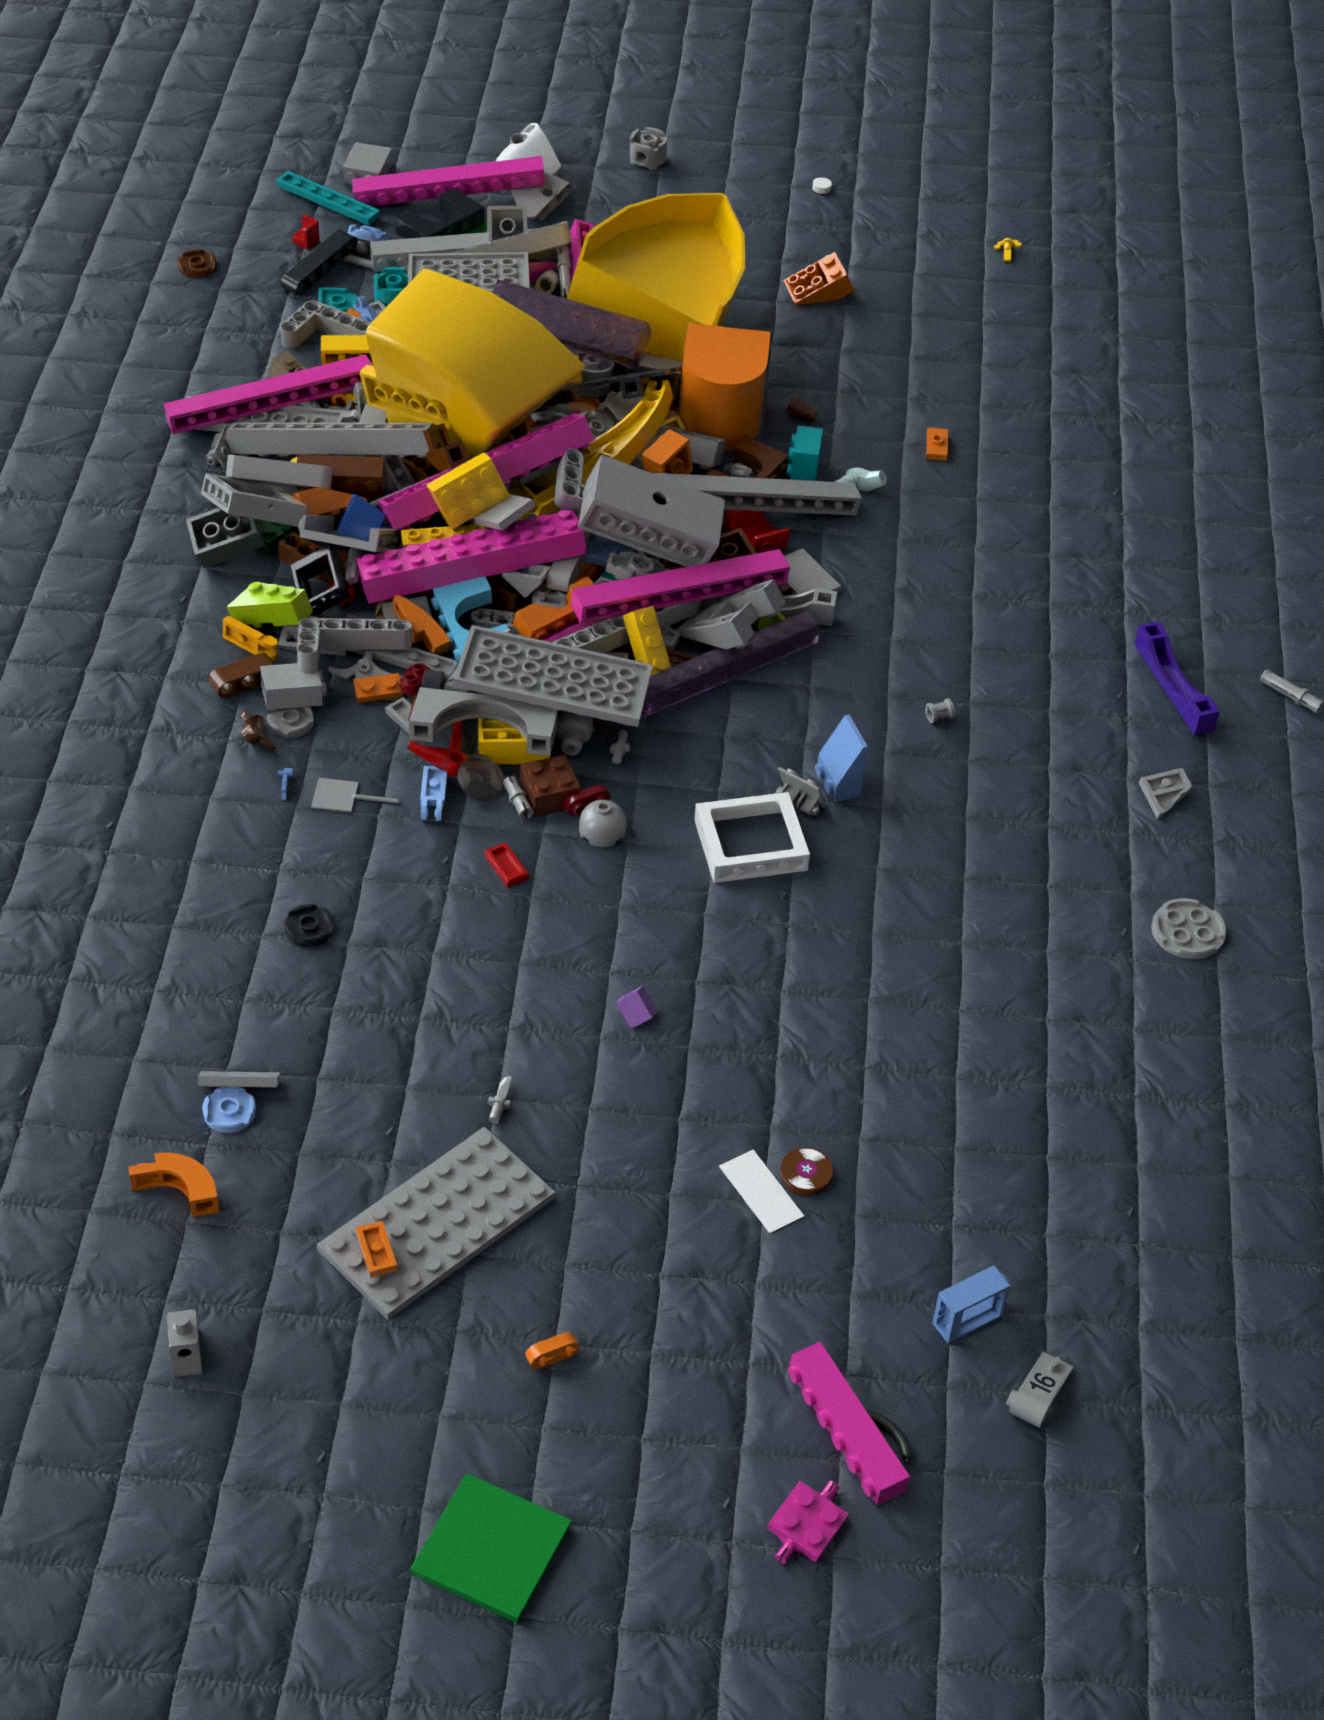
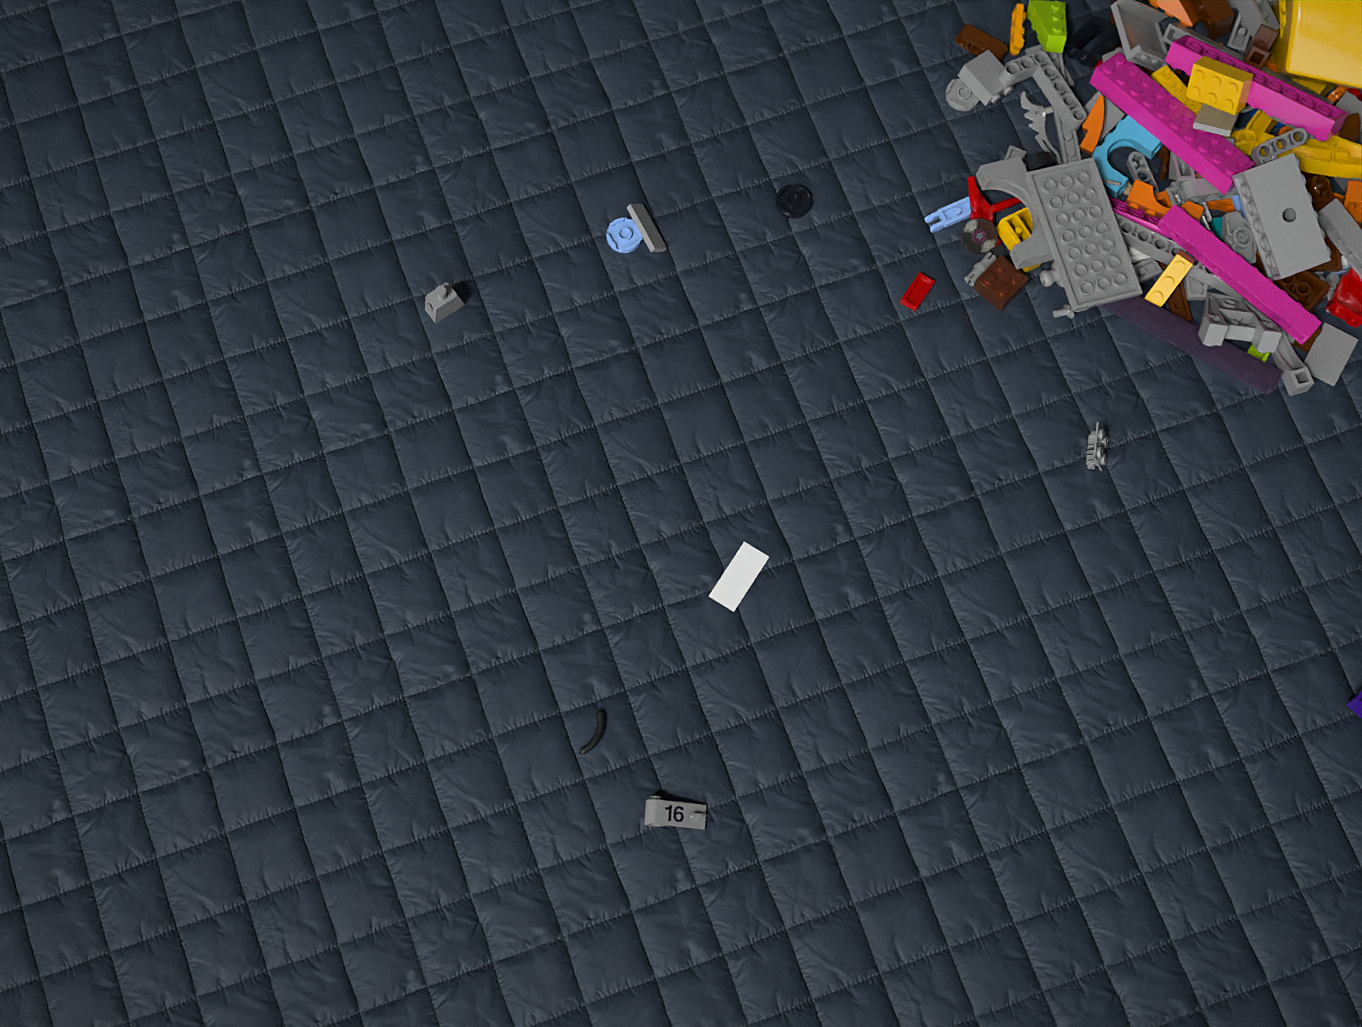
camera: 65 degrees right, 25 degrees up
orange arch [128,1153,219,1217] -> none
reddish brown animal [241,710,277,751] -> none
medium blue piece [278,768,293,801] -> none
light grey piece [311,778,400,813] -> none
light grey plate [317,1127,555,1320] -> none
blue torso [336,494,393,542] -> none
orange plate [353,673,403,703] -> none
orange plate [356,1221,398,1278] -> none
dark red plate [400,663,431,695] -> none
green tile [410,1473,572,1623] -> none
light grey piece [488,1076,512,1124] -> none
orange beam [525,1332,580,1369] -> none
dark red plate [563,785,611,816] -> none
light grey cylinder [579,799,627,847] -> none
medium lavender panel [616,985,658,1028] -> none
white piece [694,792,810,883] -> none
dark pink plate [766,1481,849,1564] -> none
reddish brown tile [780,1147,833,1196] -> none
dark pink brick [788,1342,910,1505] -> none
medium blue slope [815,715,868,802] -> none
light grey bush [925,698,955,724] -> none
medium blue window [932,1265,1010,1344] -> none
light grey wing [1139,768,1192,819] -> none
light grey tile [1151,898,1226,959] -> none

